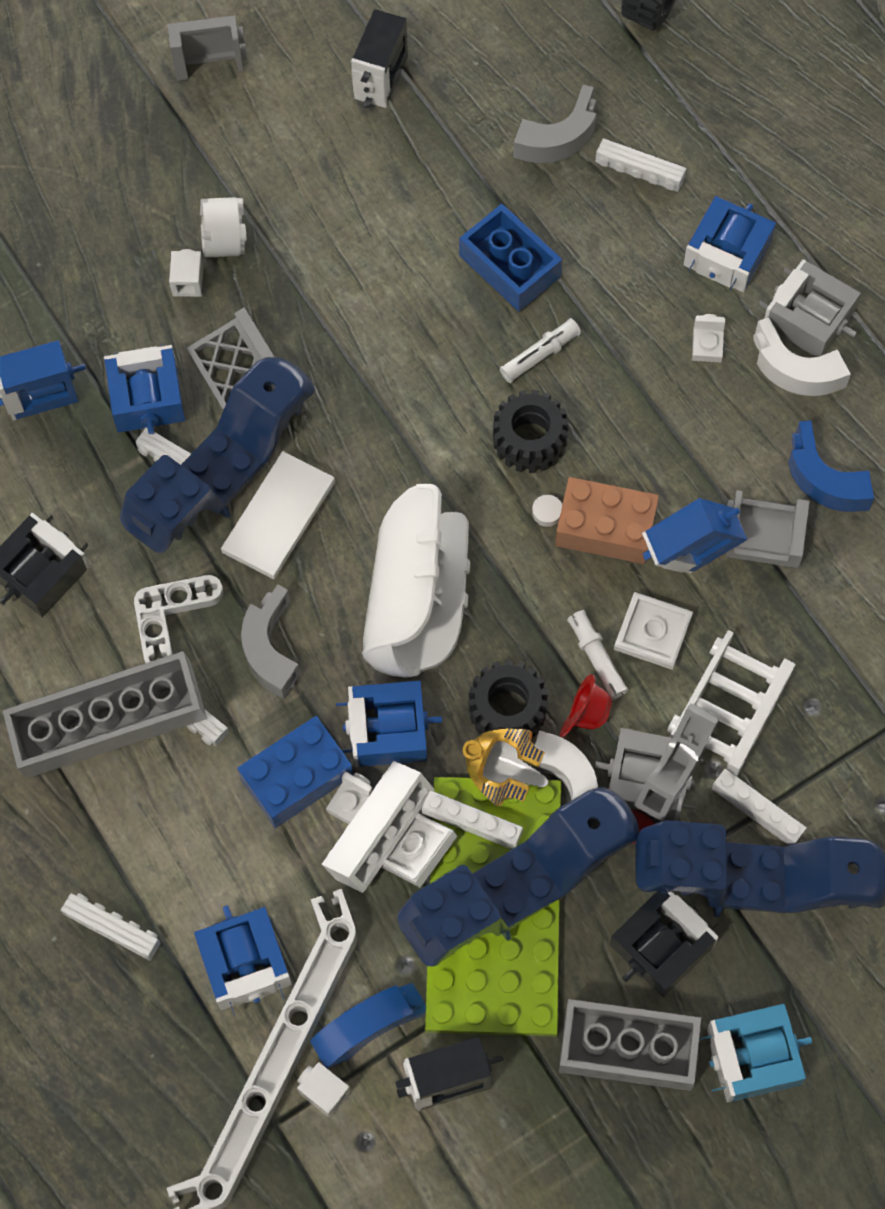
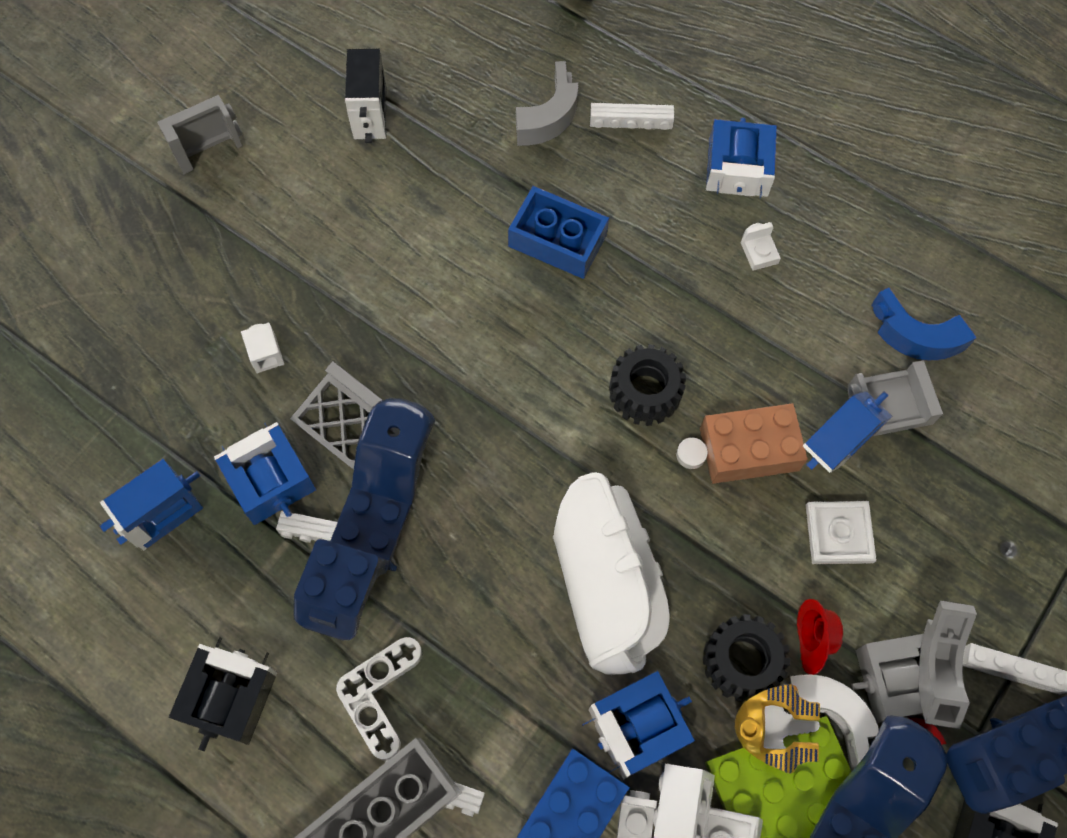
camera: 25 degrees left, 0 degrees up
white brick [200,197,246,257] -> none
white tile [221,451,335,579] -> none
light grey arch [241,584,300,700] -> none
white piece [422,791,523,849] -> none
white pin [500,318,581,383] -> none
white pin [567,610,629,700] -> none
white fence [667,630,795,777] -> none
white arch [753,317,851,396] -> none
light grey piece [759,259,861,357] -> none

